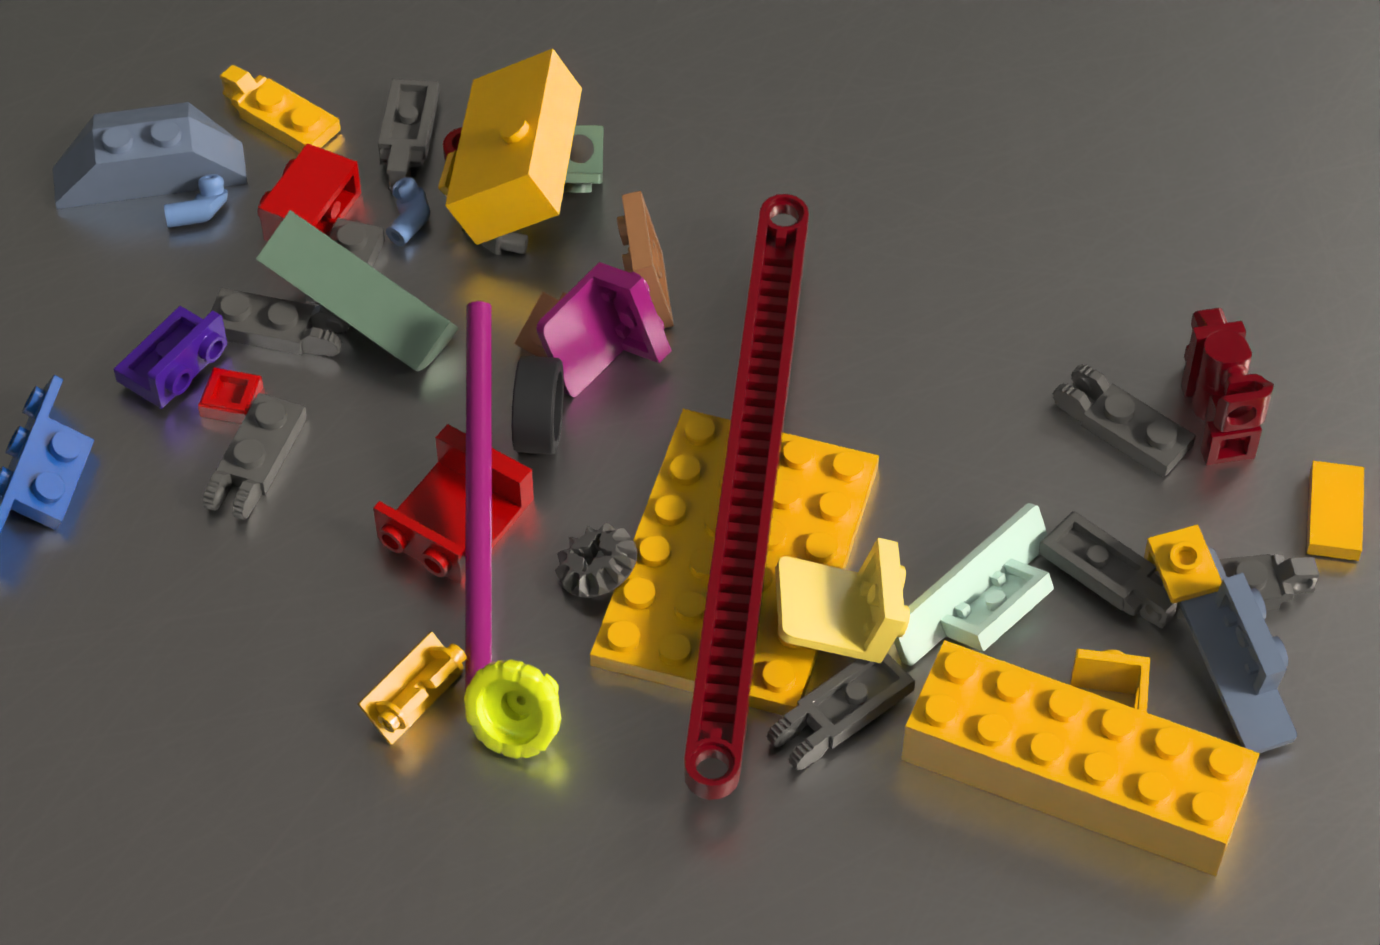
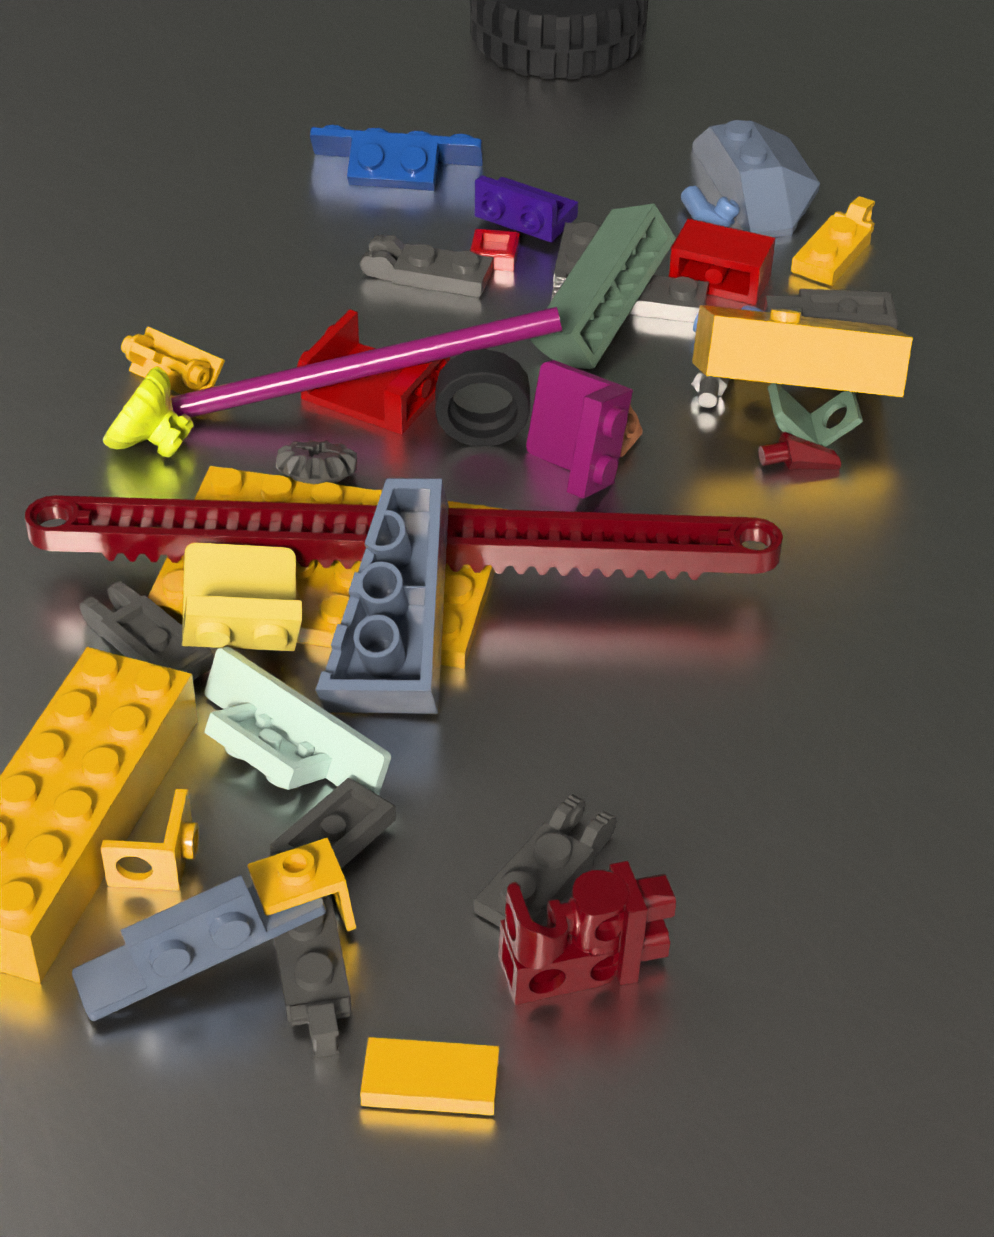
camera: 85 degrees right, 10 degrees down
medium nougat plate [617,191,674,328] -> none
none -> sand blue wedge [315,478,449,714]
none -> dark red bar [758,432,842,470]

